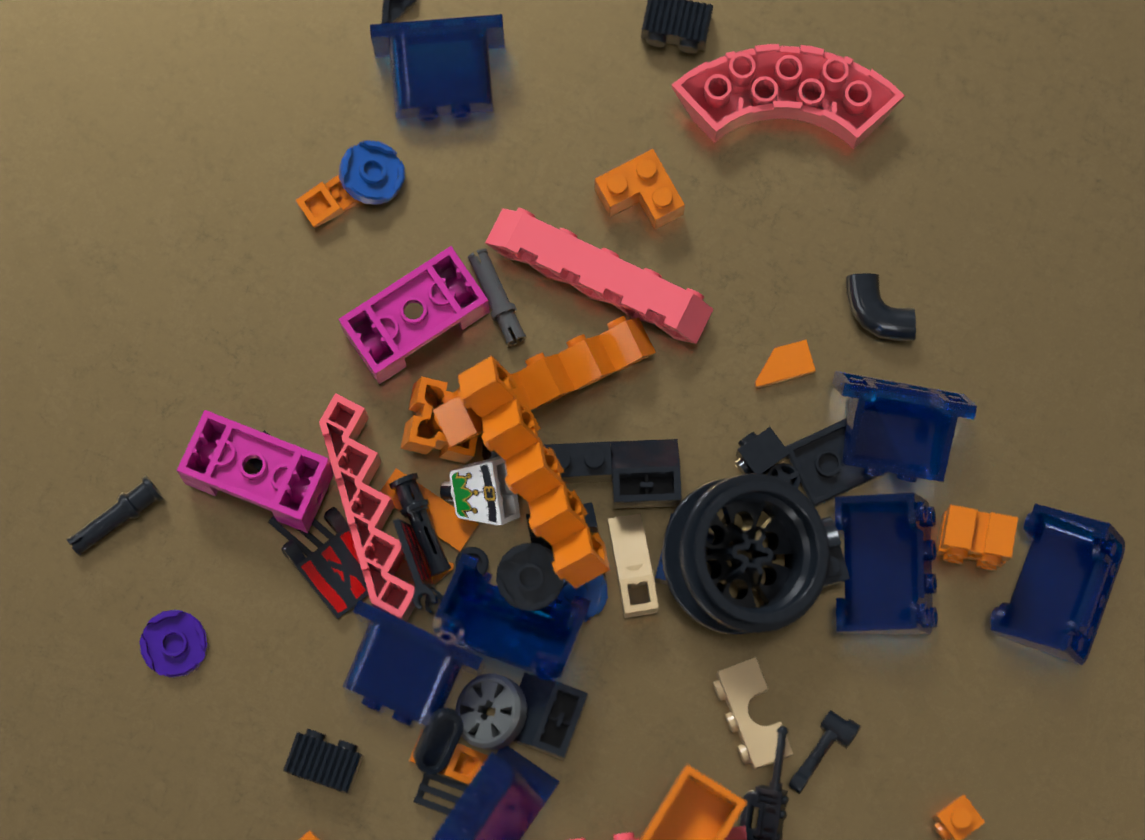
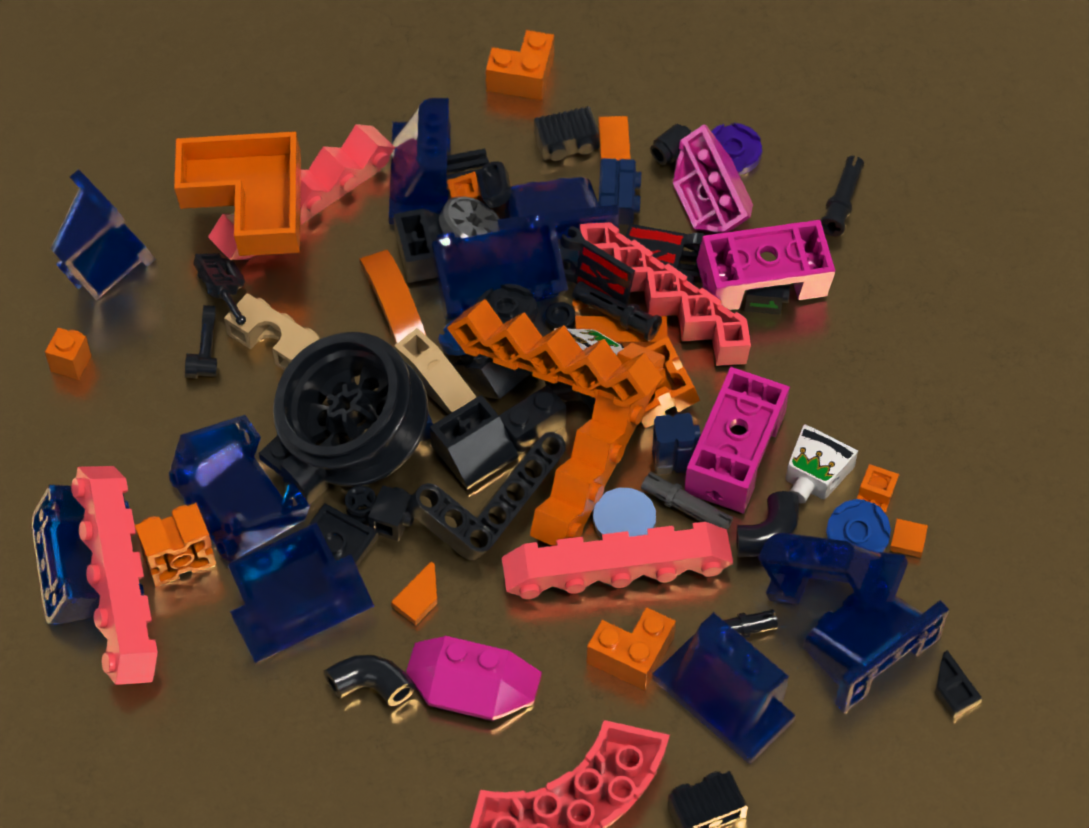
camera: 145 degrees right, 20 degrees down
none -> coral brick [71,466,157,685]
none -> orange slope [359,250,426,344]
none -> dark pink wedge [406,636,542,721]
none -> black beam [408,432,566,560]
none -> light blue tile [593,488,656,539]
none -> orange tile [598,116,631,161]
none -> dark blue brick [598,158,641,225]
none -> black brick [650,124,692,165]
none -> dark blue brick [652,413,701,475]
none -> clear blue windscreen [652,612,796,764]
none -> dark pink wedge [673,124,753,233]
none -> black pin [709,609,778,643]
none -> black cylinder [736,491,800,557]
none -> clear blue windscreen [759,533,908,617]
none -> white torso [786,424,858,503]
none -> orange tile [890,519,928,558]

